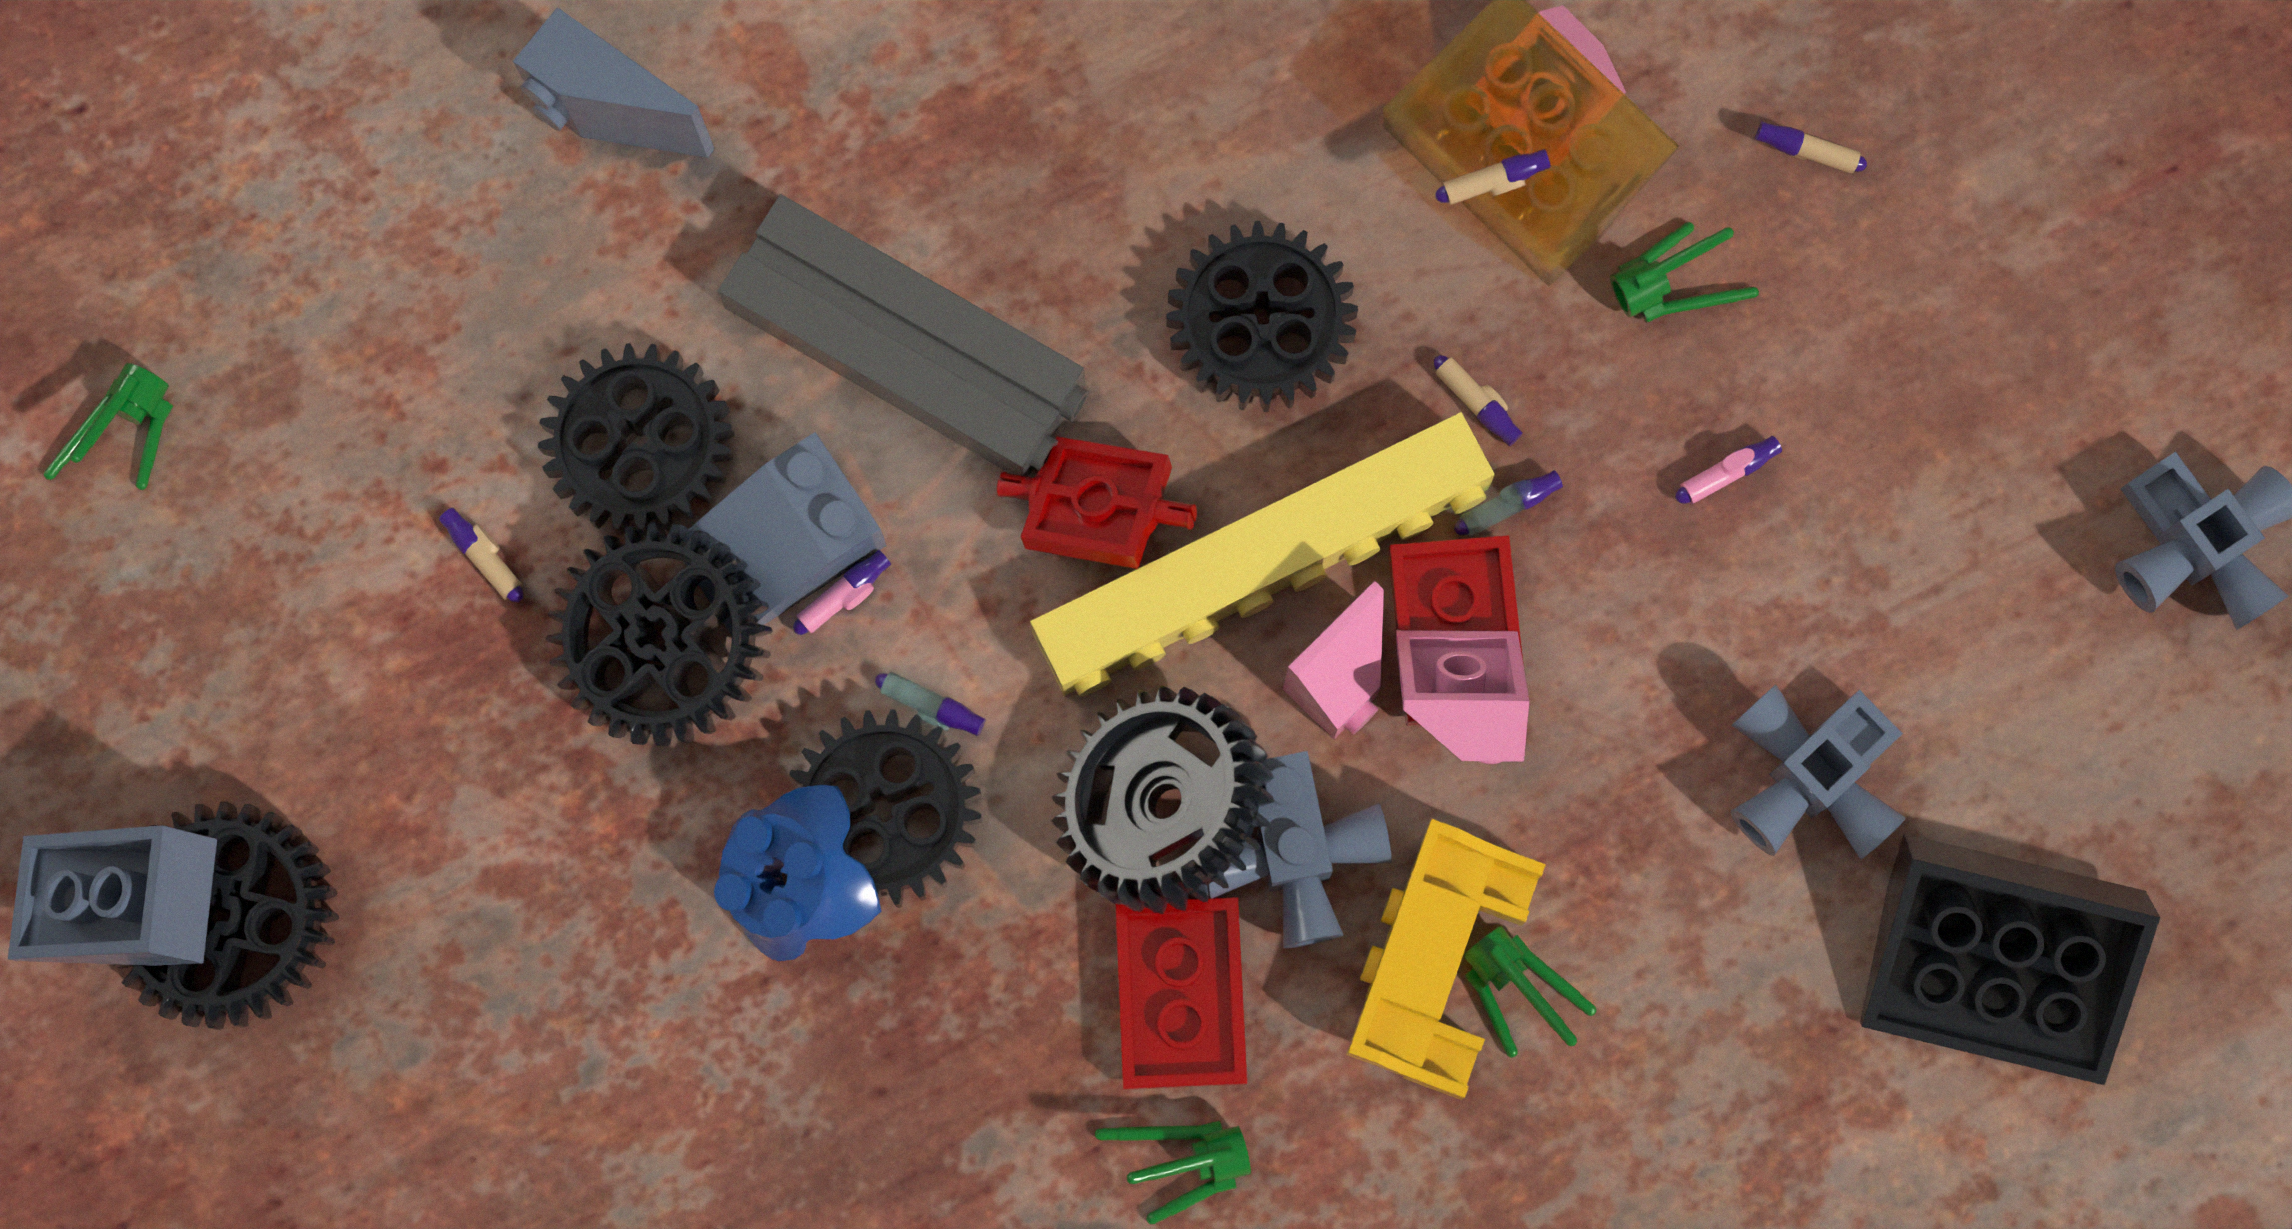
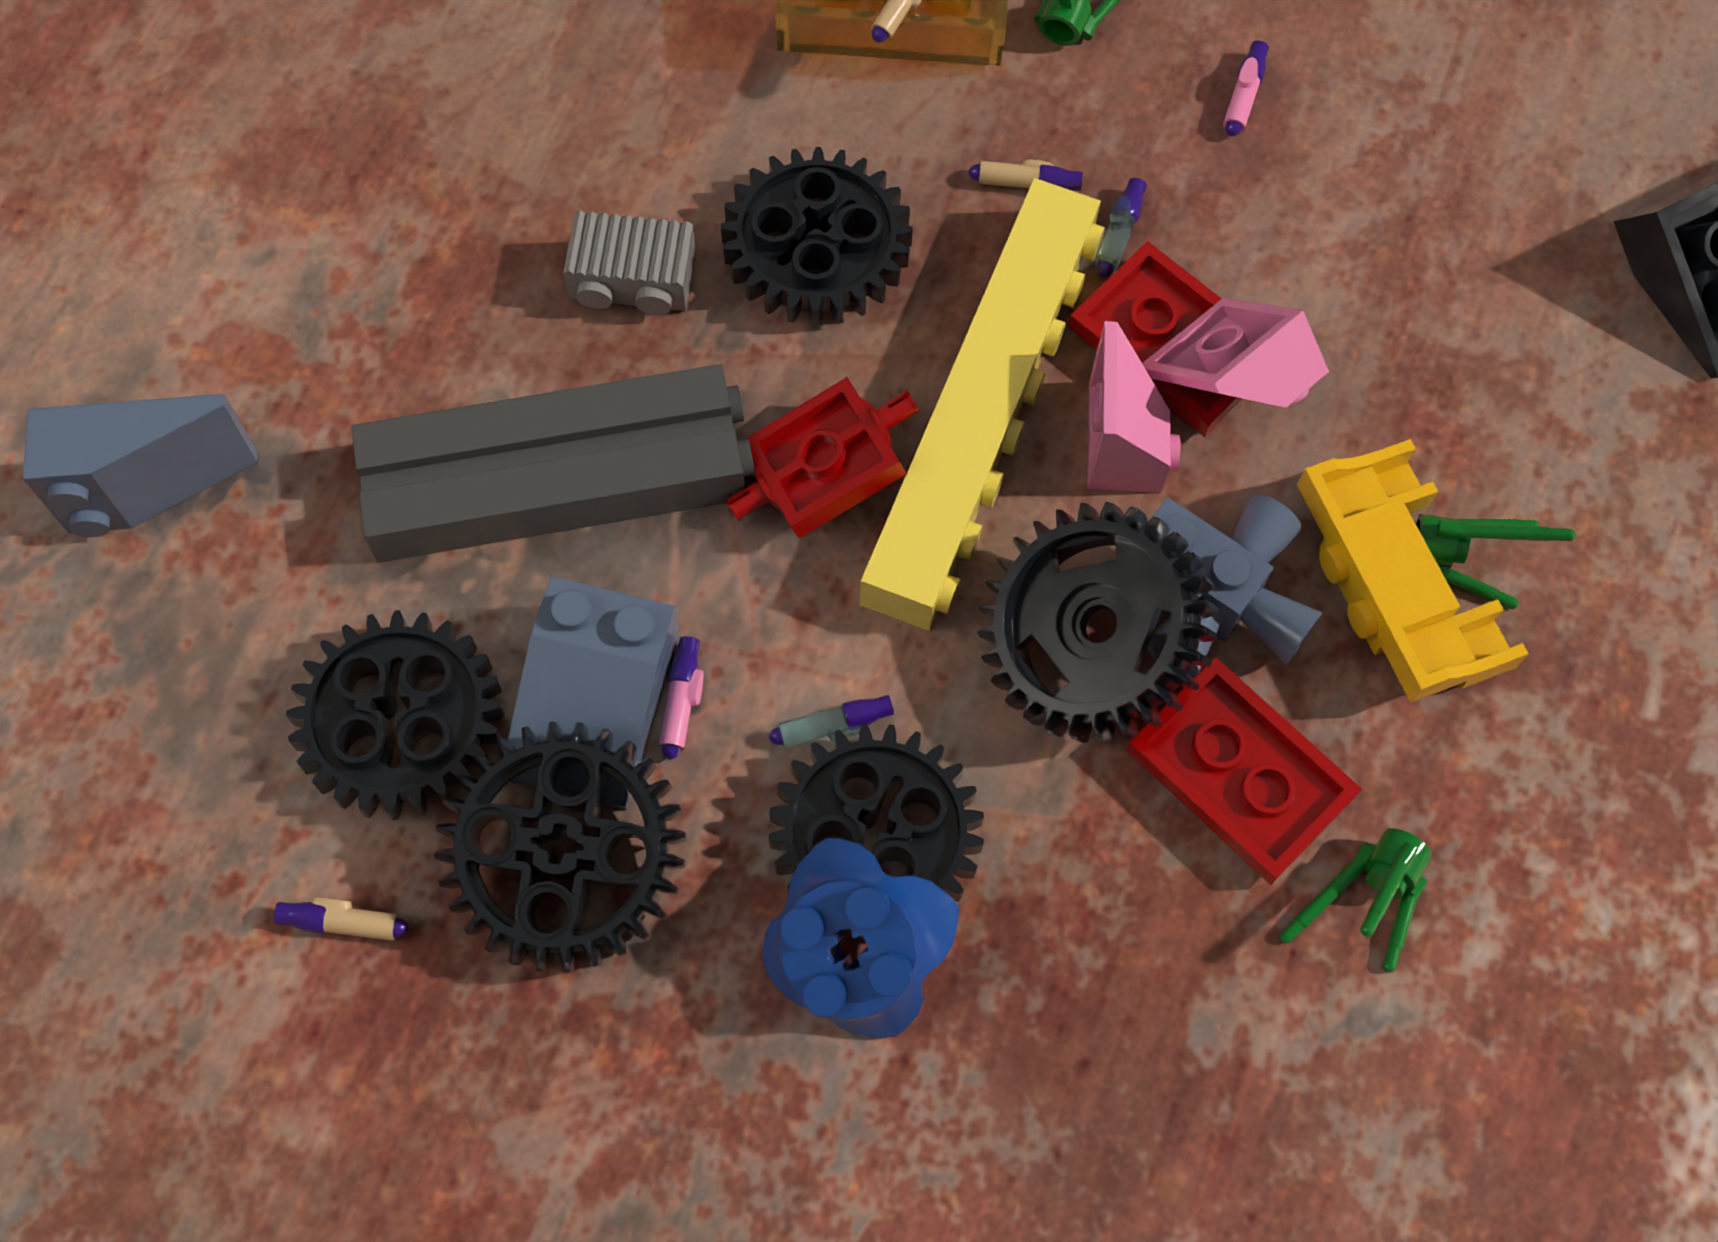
camera: 45 degrees left, 10 degrees down
sand blue brick [1731,684,1906,860] -> none
none -> light grey brick [563,210,696,315]

